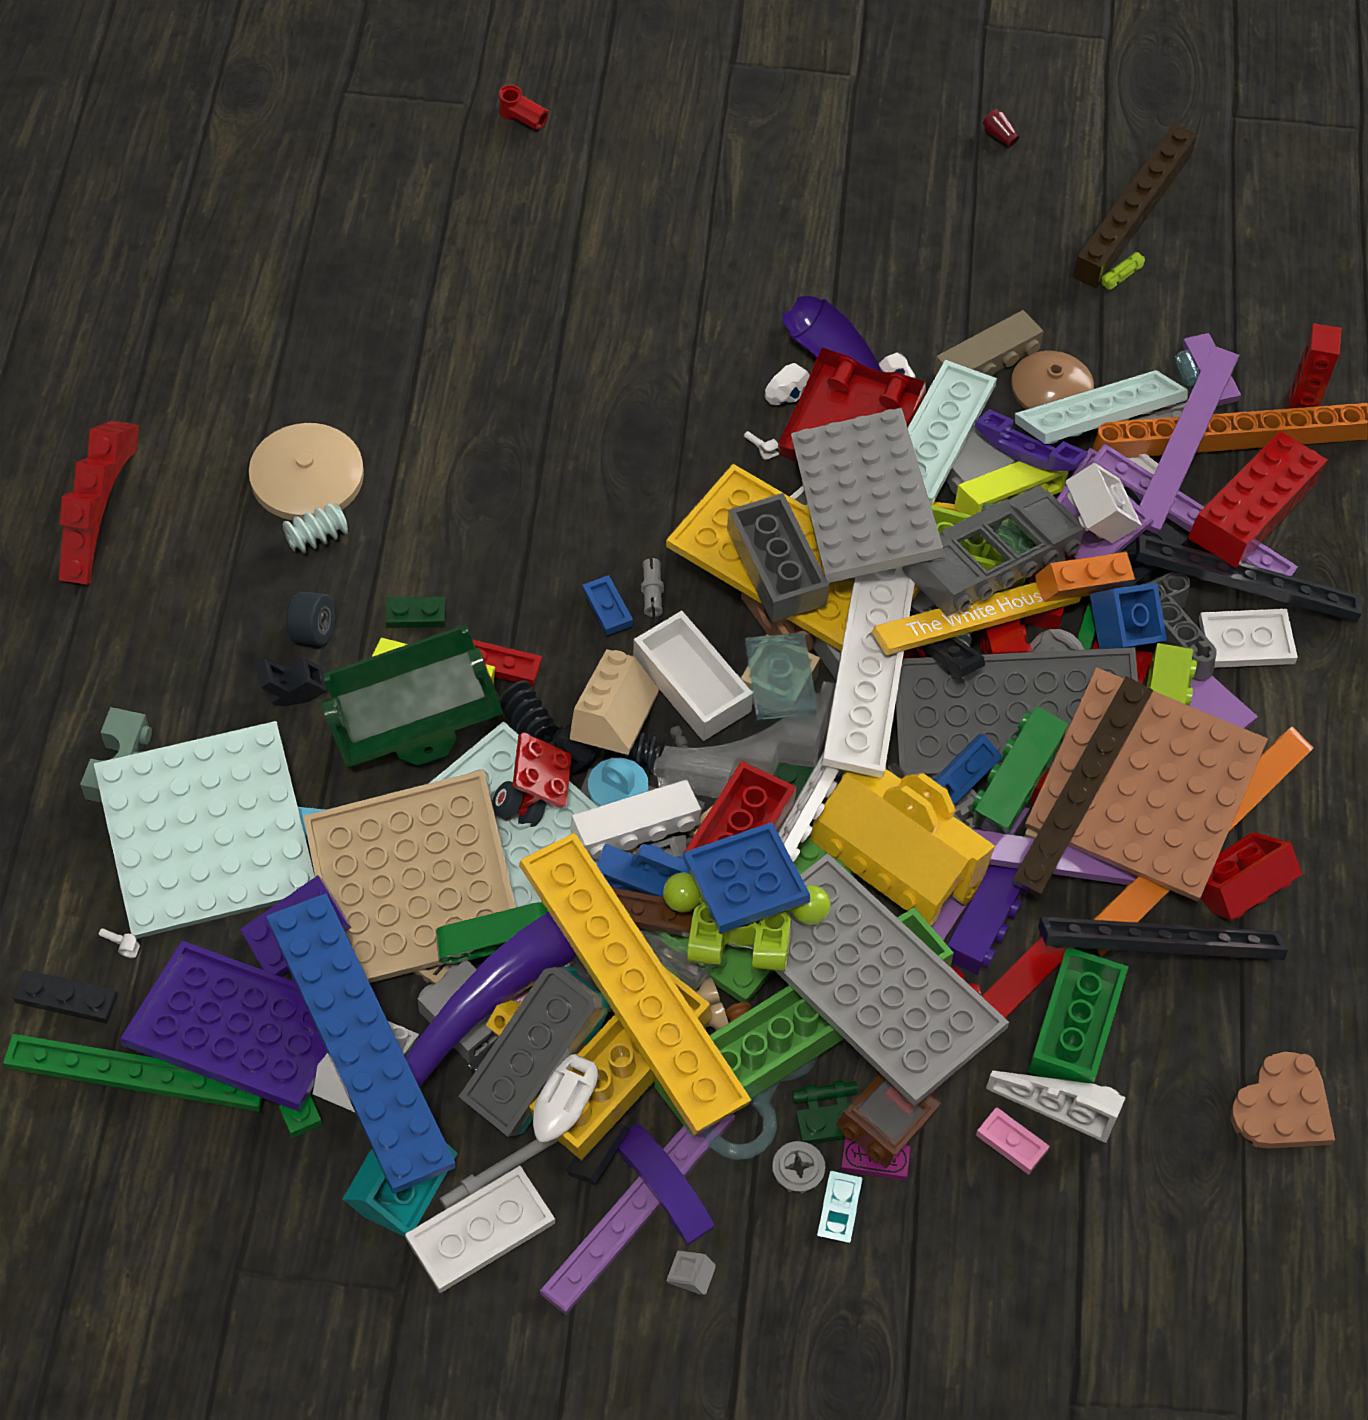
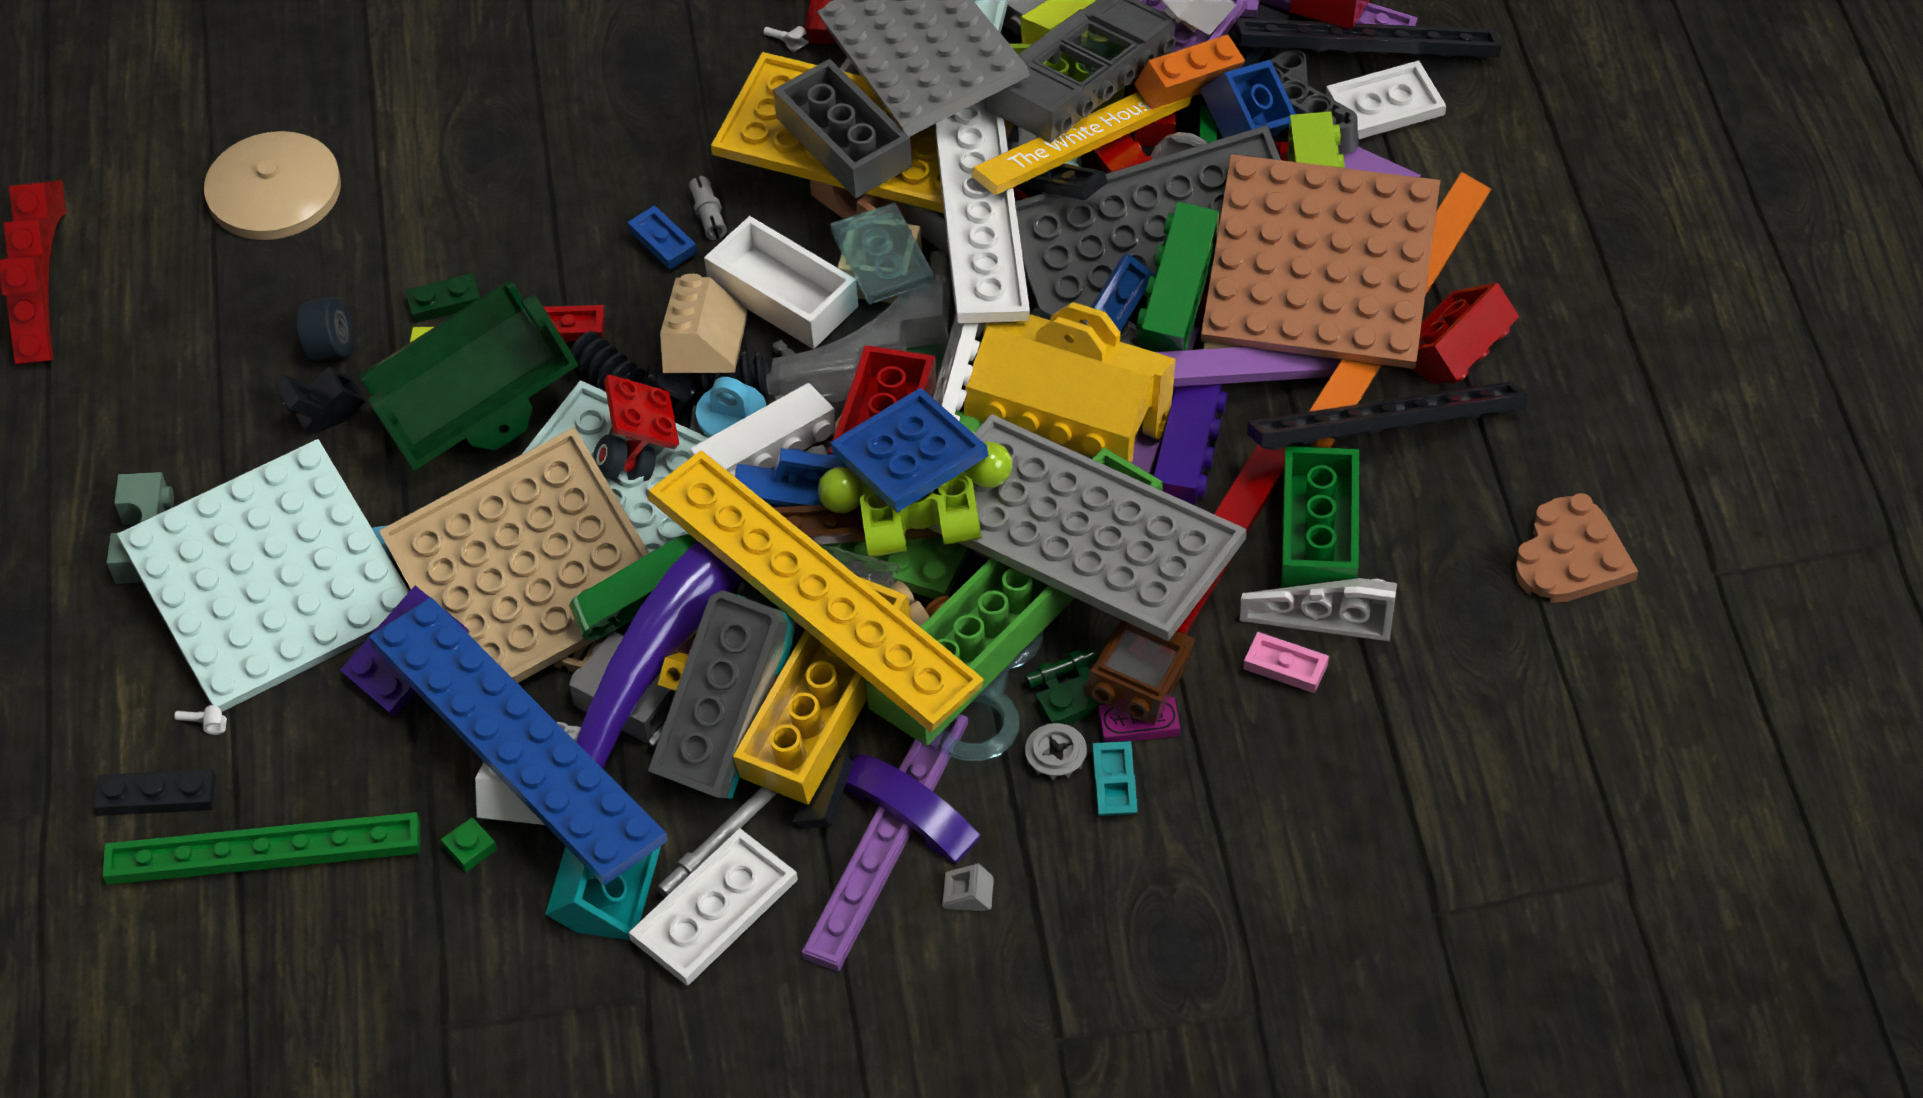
camera: 10 degrees left, 5 degrees down
dark purple plate [121,941,327,1111] -> none
light aqua piece [282,502,348,554] -> none
white piece [533,1054,598,1142] -> none
dark brown plate [1012,676,1153,898] -> none

